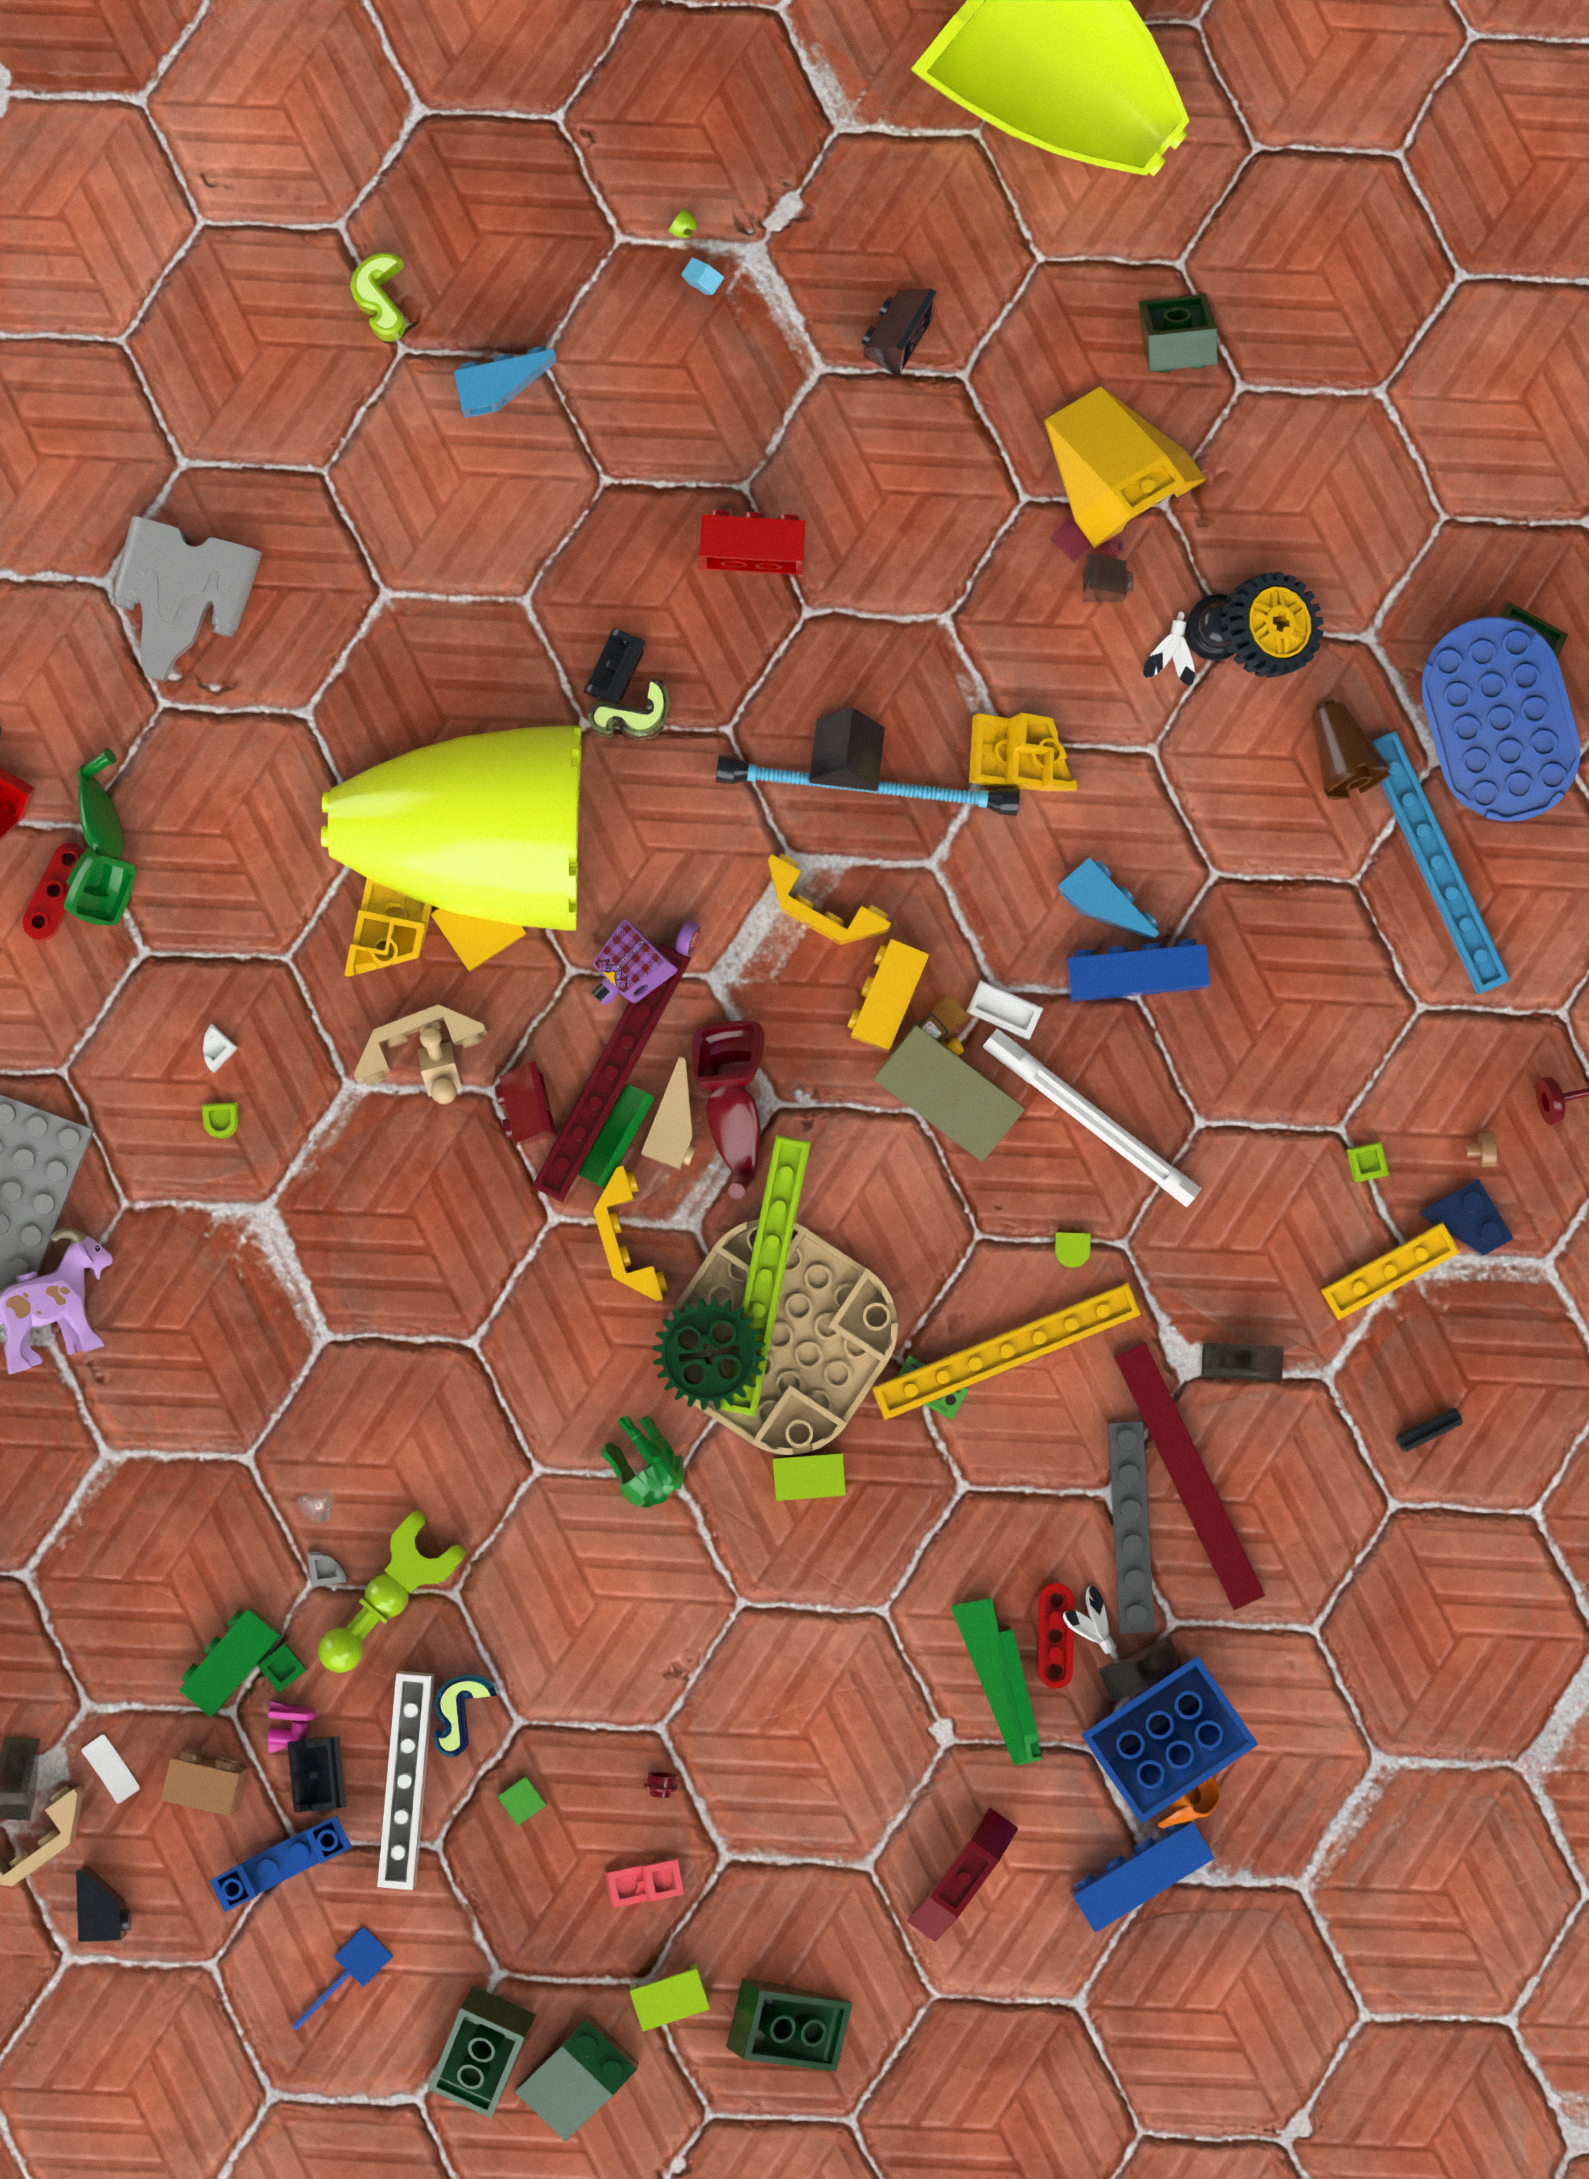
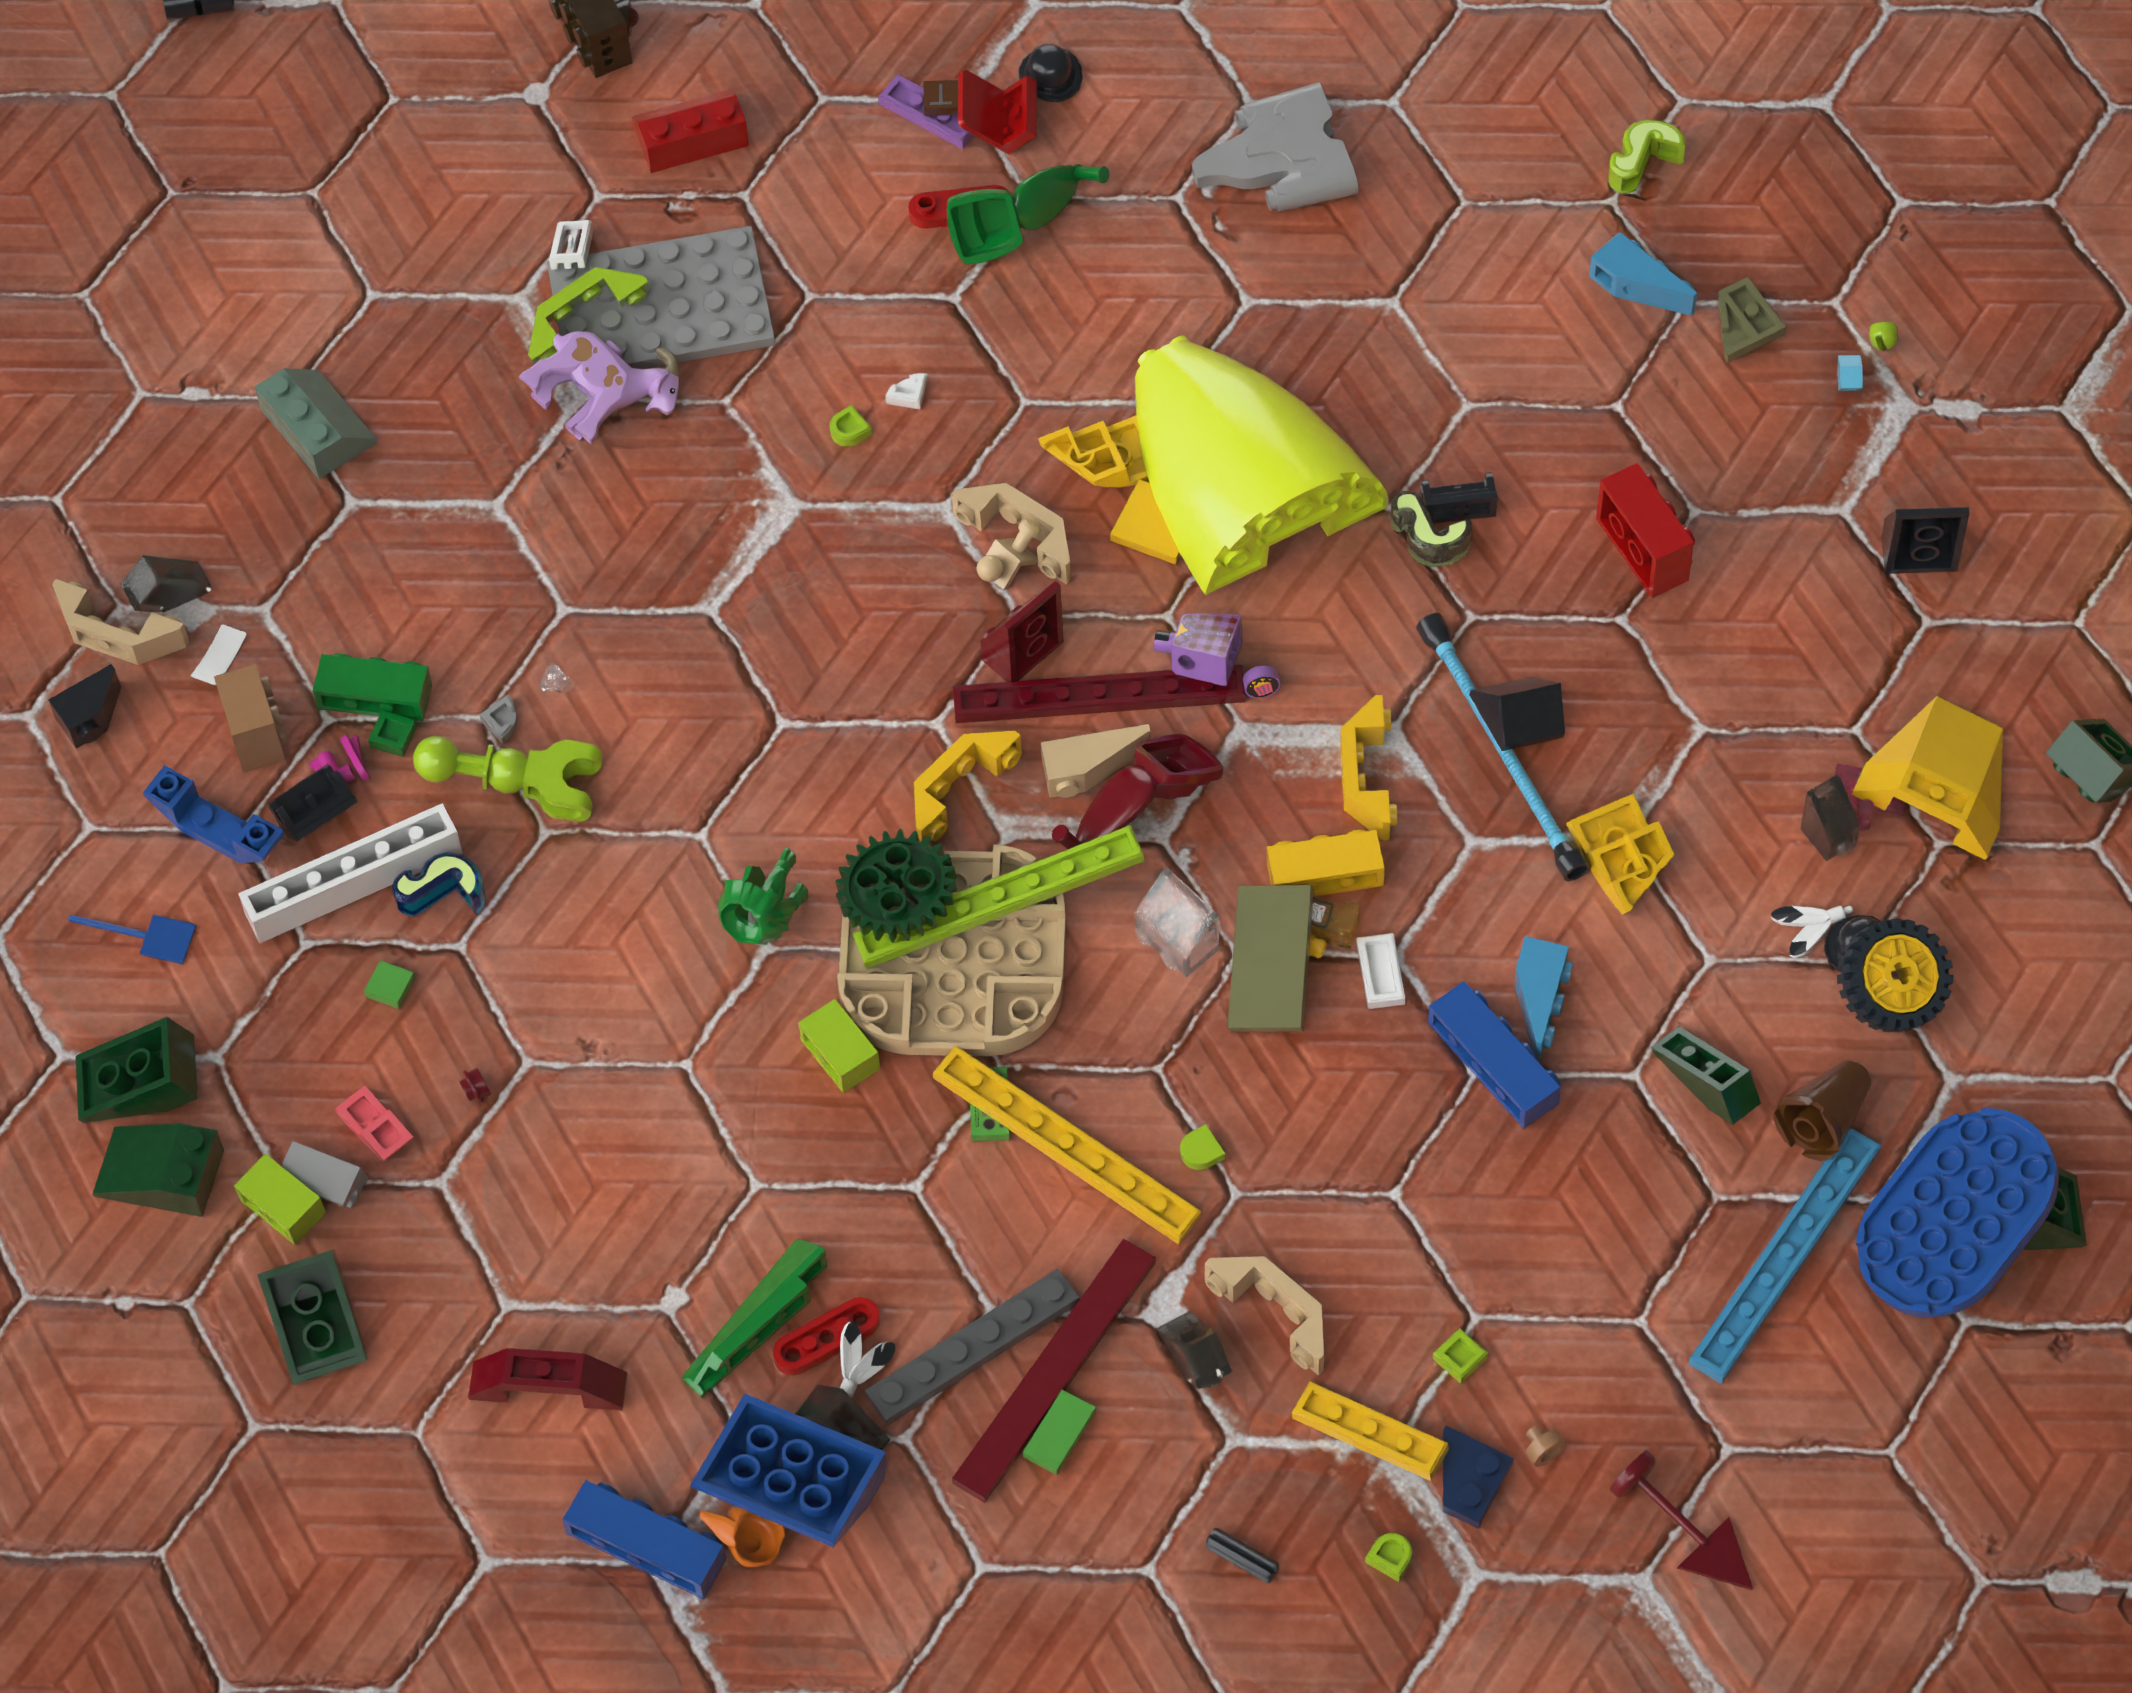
camera: 65 degrees right, 25 degrees down
green tile [578,1084,655,1189] -> none
white piece [983,1028,1202,1207] -> none
none -> light grey hinge [281,1141,369,1209]
none -> bright green tile [1023,1390,1096,1475]
none -> clear slope [1135,867,1219,977]
none -> tan slope [1205,1256,1324,1376]
none -> lime tile [1365,1533,1412,1582]
none -> dark green slope [1651,1026,1761,1125]
none -> olive wing [1717,277,1786,363]

